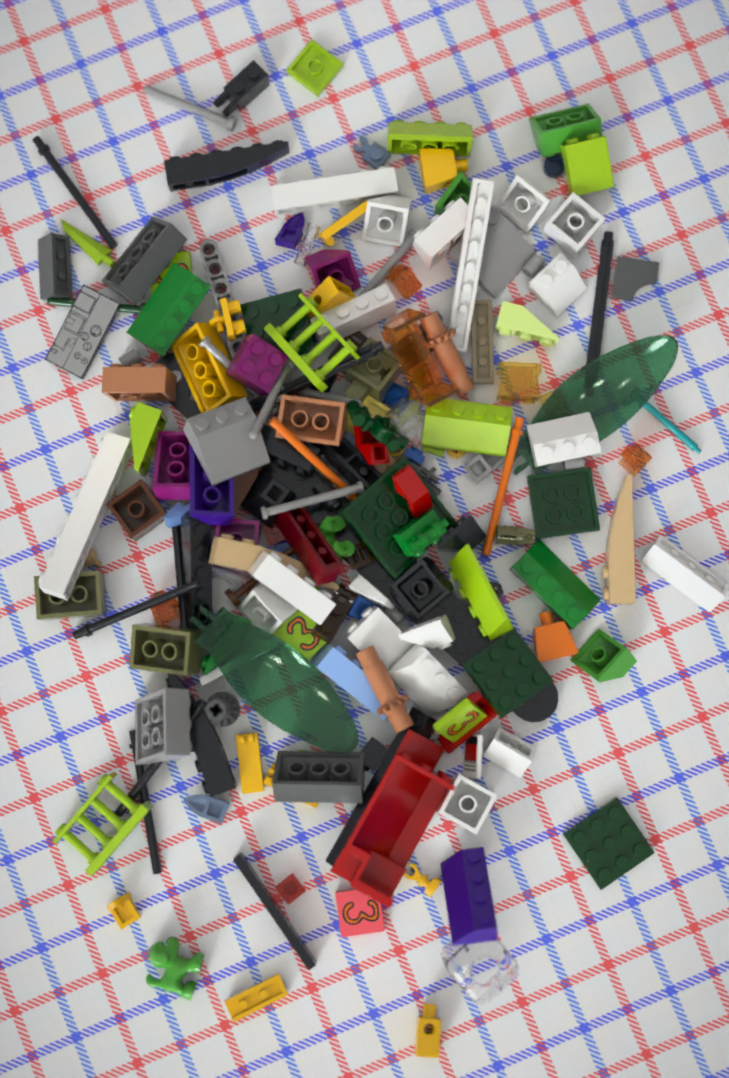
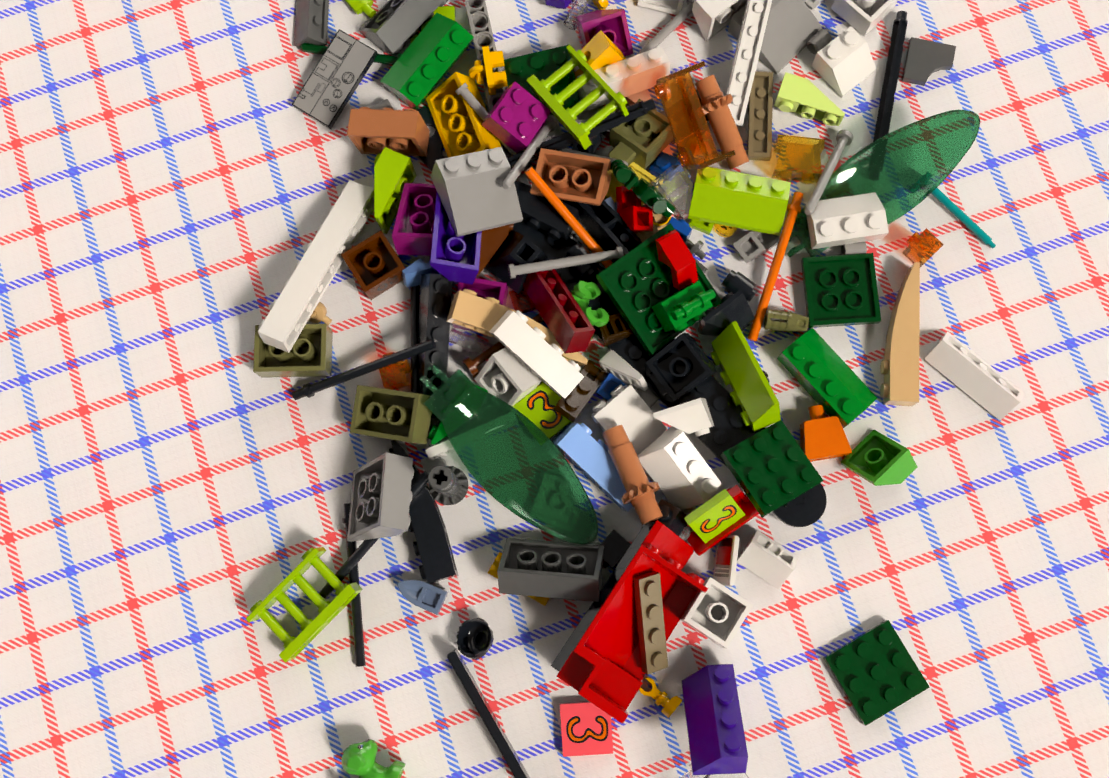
camera: 10 degrees right, 5 degrees down
yellow tile [107,893,141,930] -> none
yellow hinge [236,732,264,794] -> none
clear red plate [275,873,306,905] -> none
clear orange bracket [386,265,423,300] -> none
none -> black hair [456,618,494,660]
none -> dark tan plate [633,571,668,675]
none -> black brick [721,270,757,302]
none -> light grey bar [804,130,853,215]

